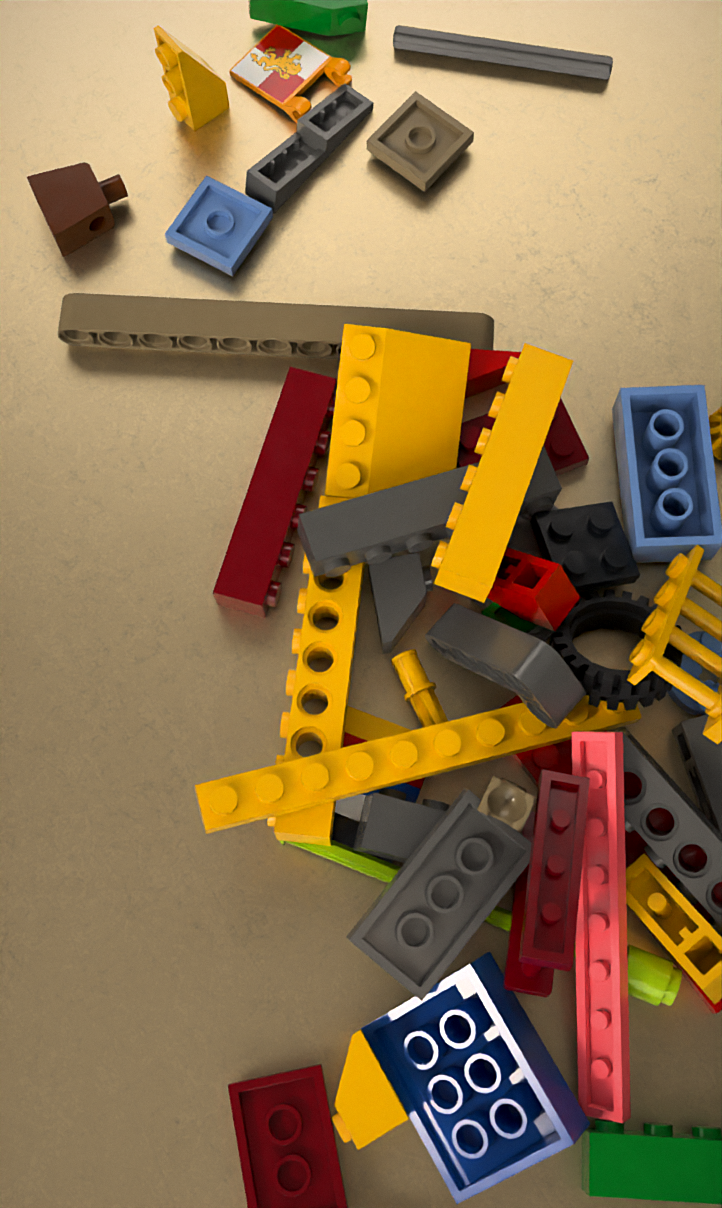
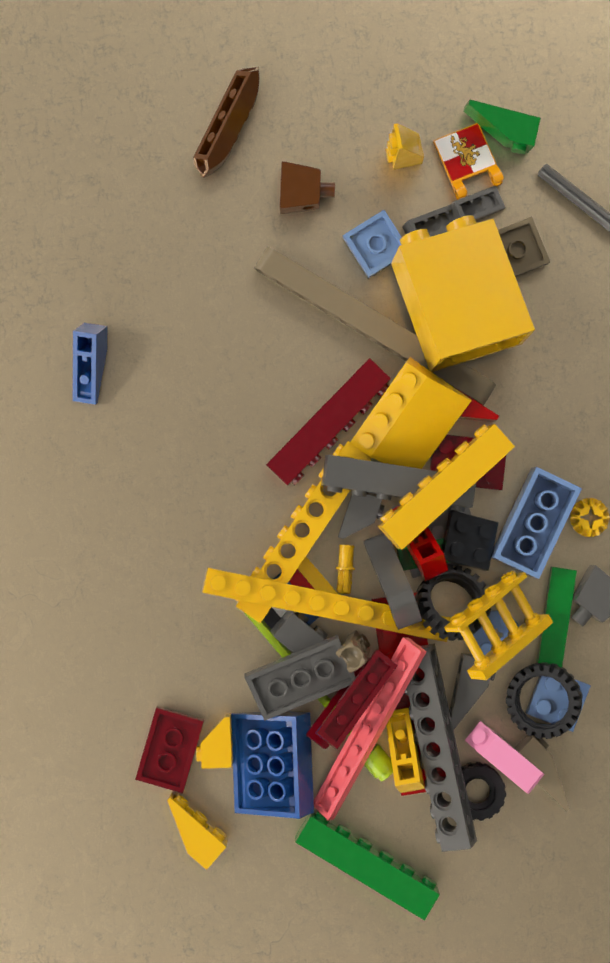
camera: 25 degrees right, 15 degrees up
none -> yellow brick [391,215,535,372]

